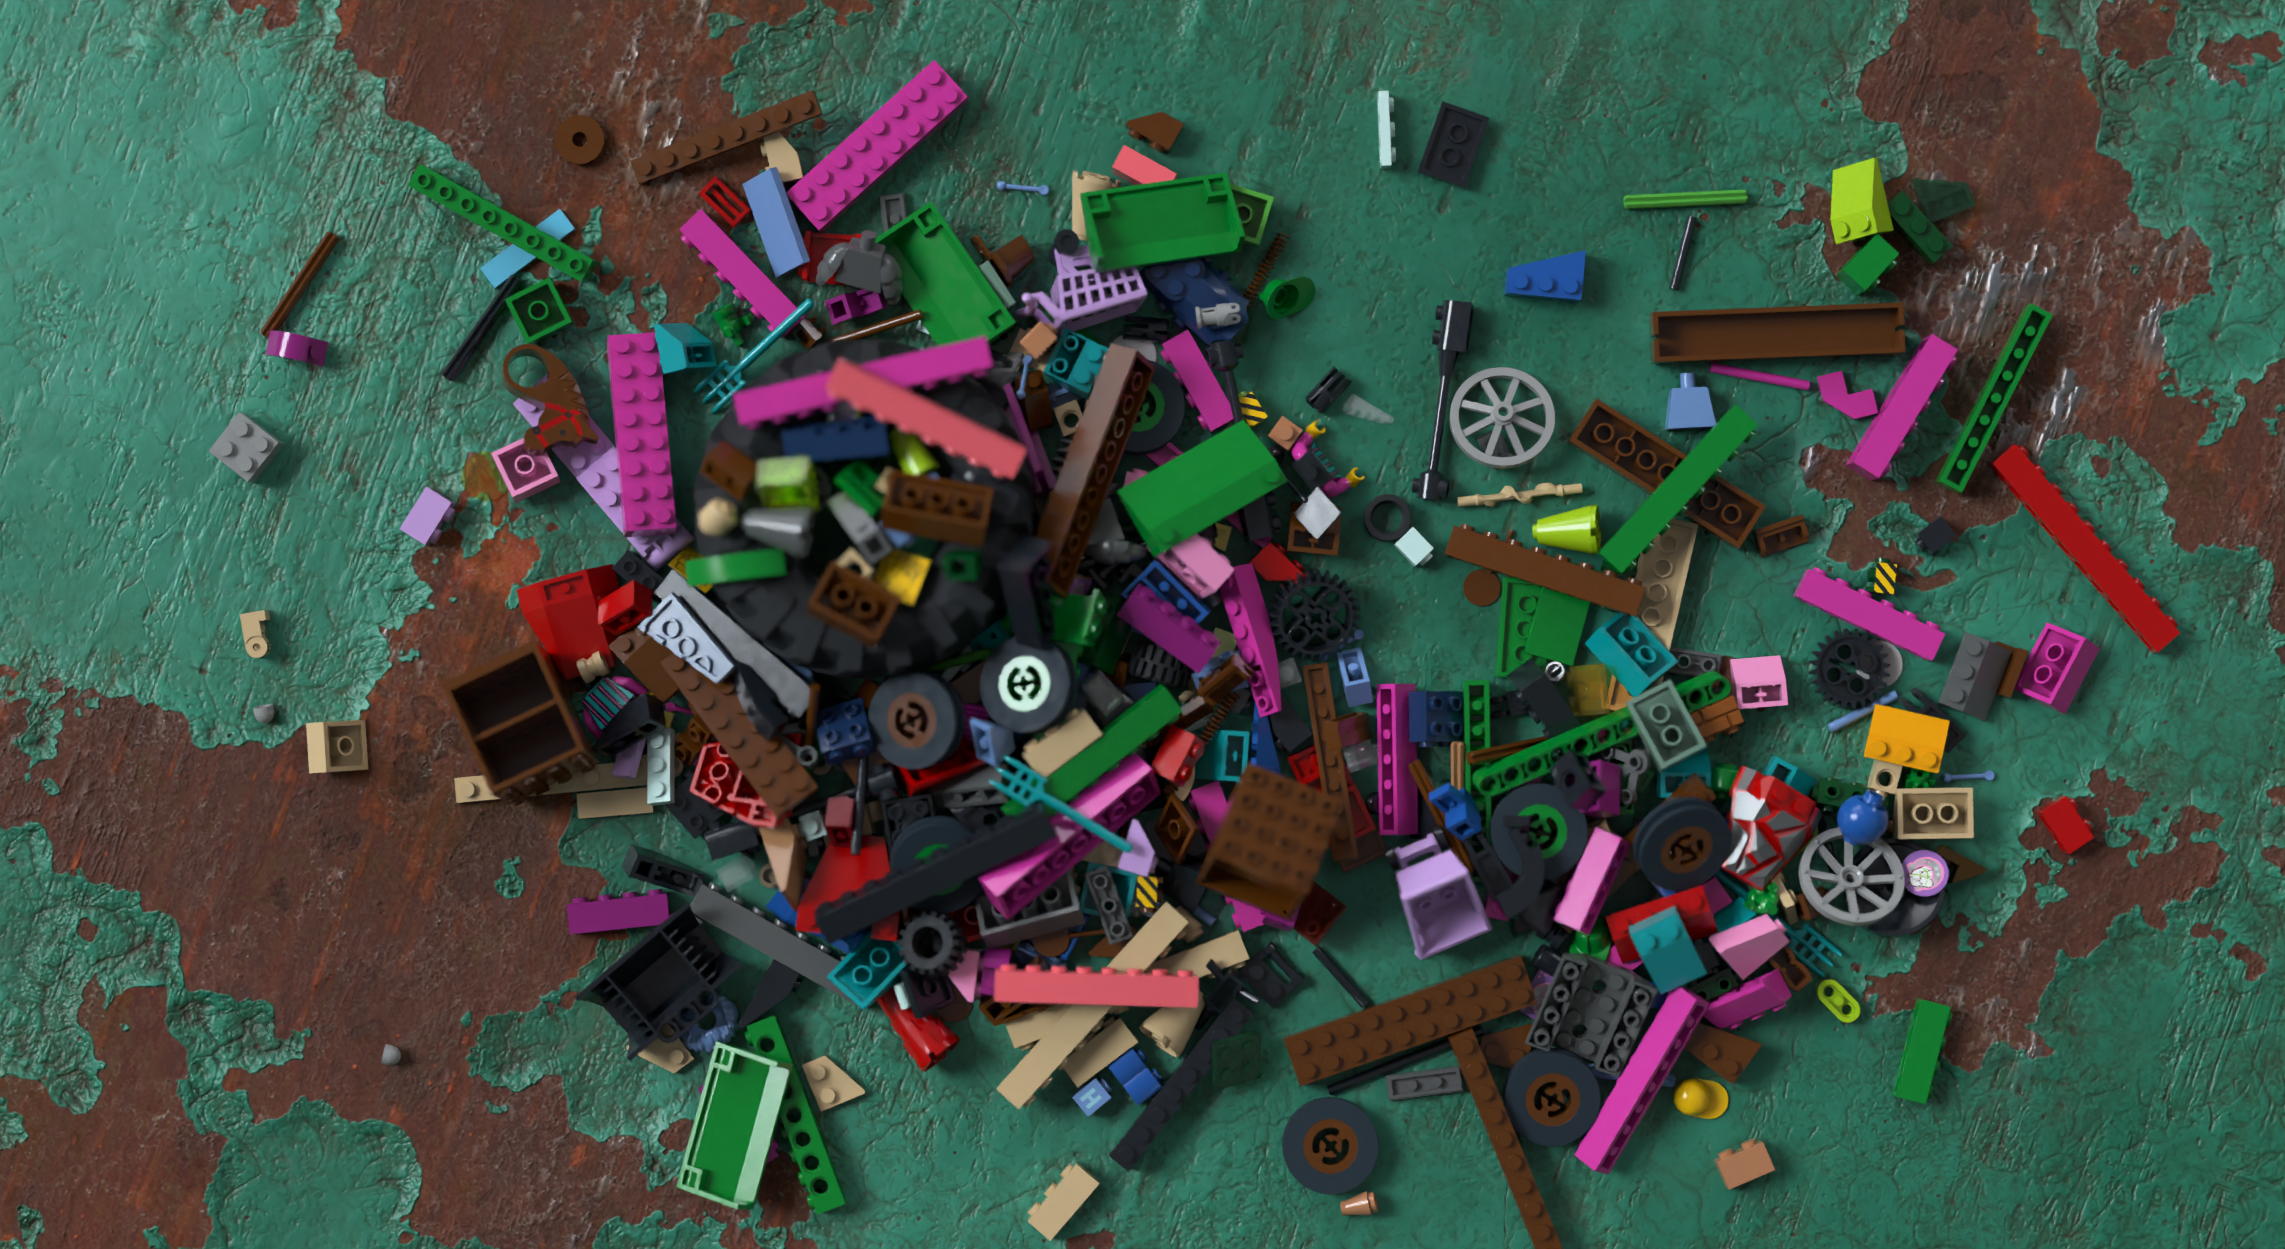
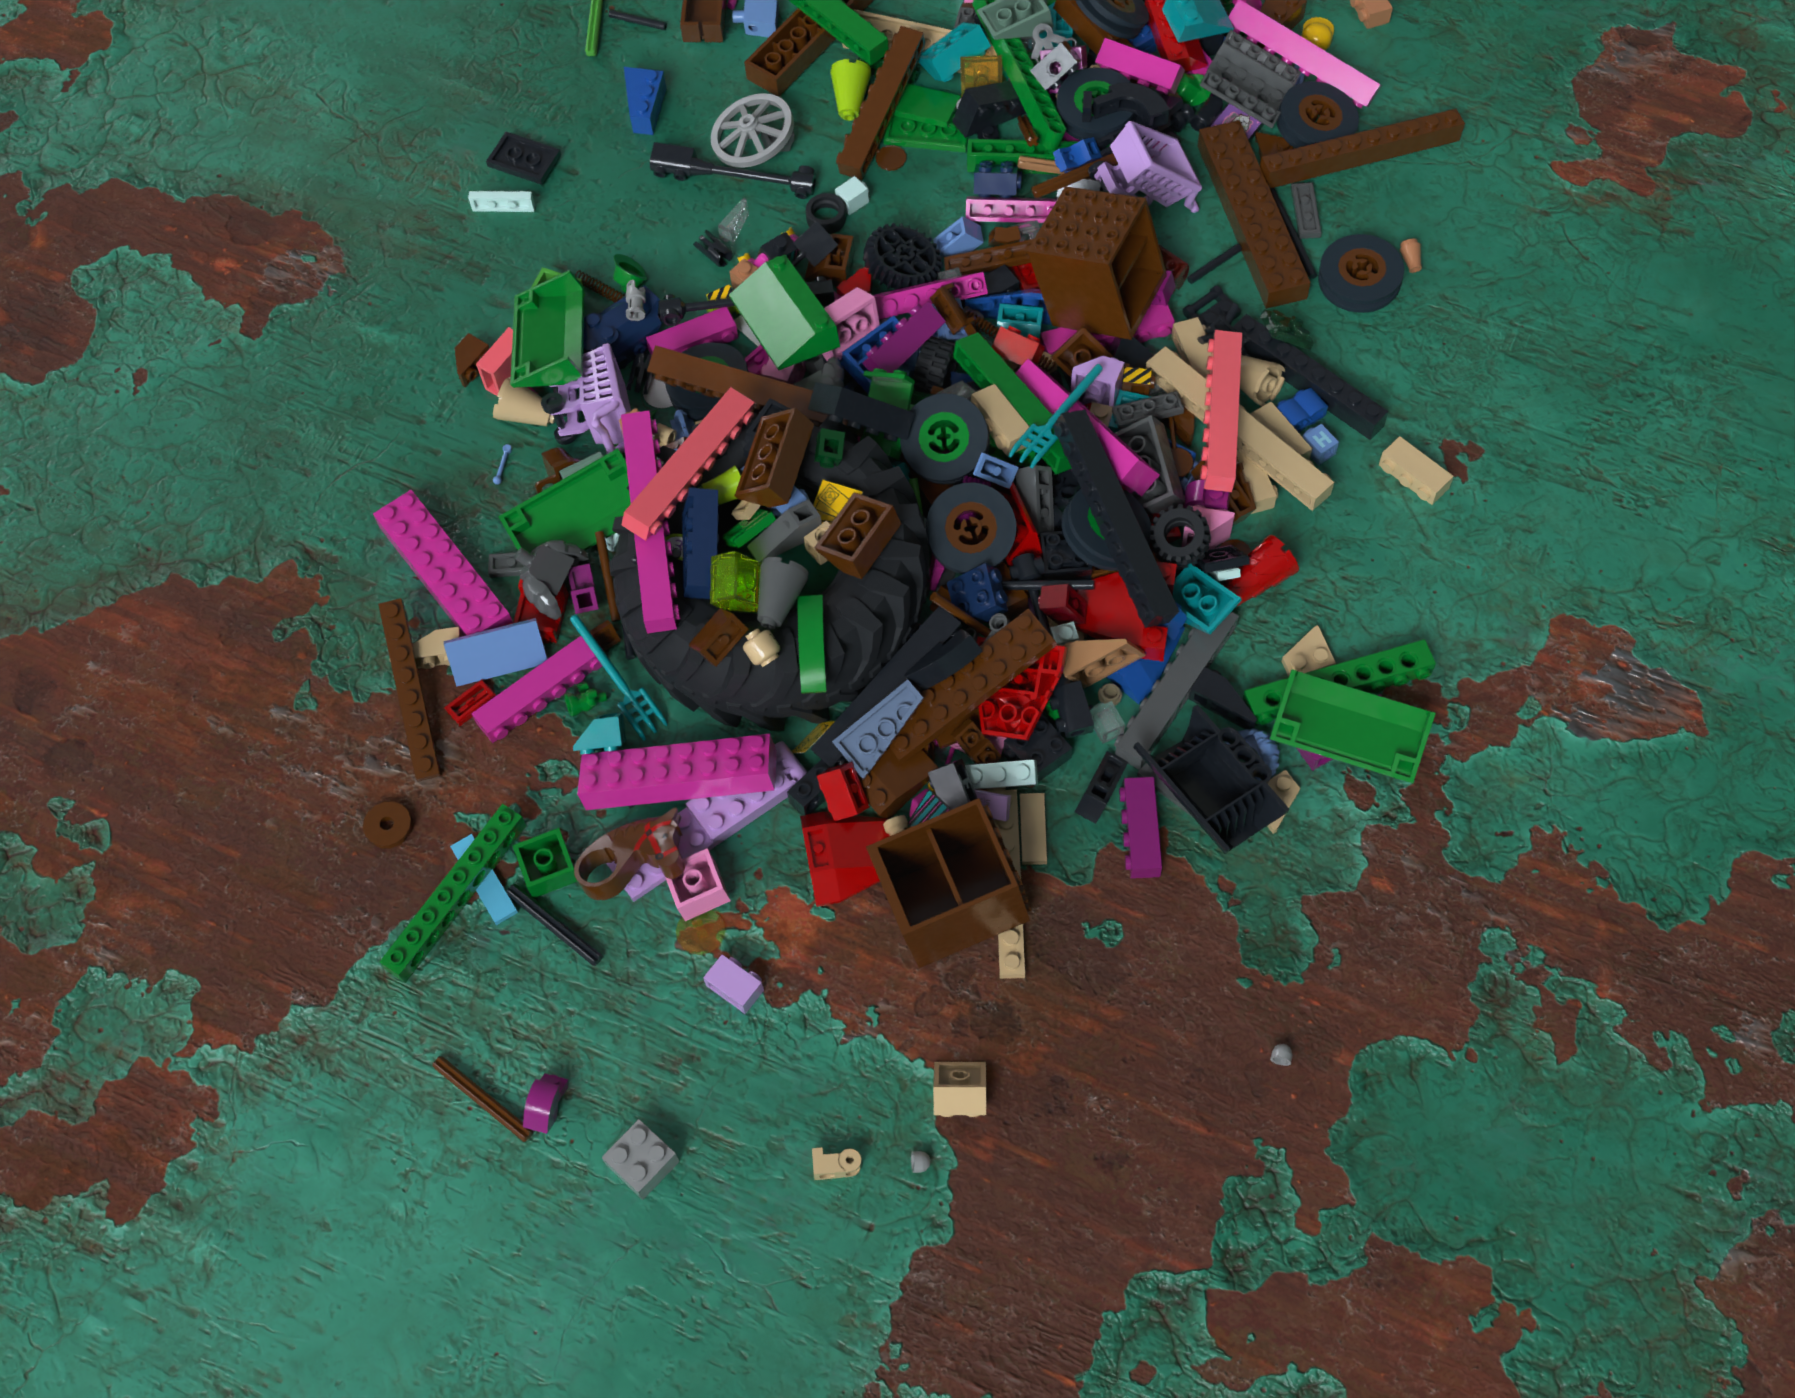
camera: 80 degrees left, 25 degrees down
teal slope [1043,328,1109,399] -> none
tan piece [1457,482,1582,507] -> none

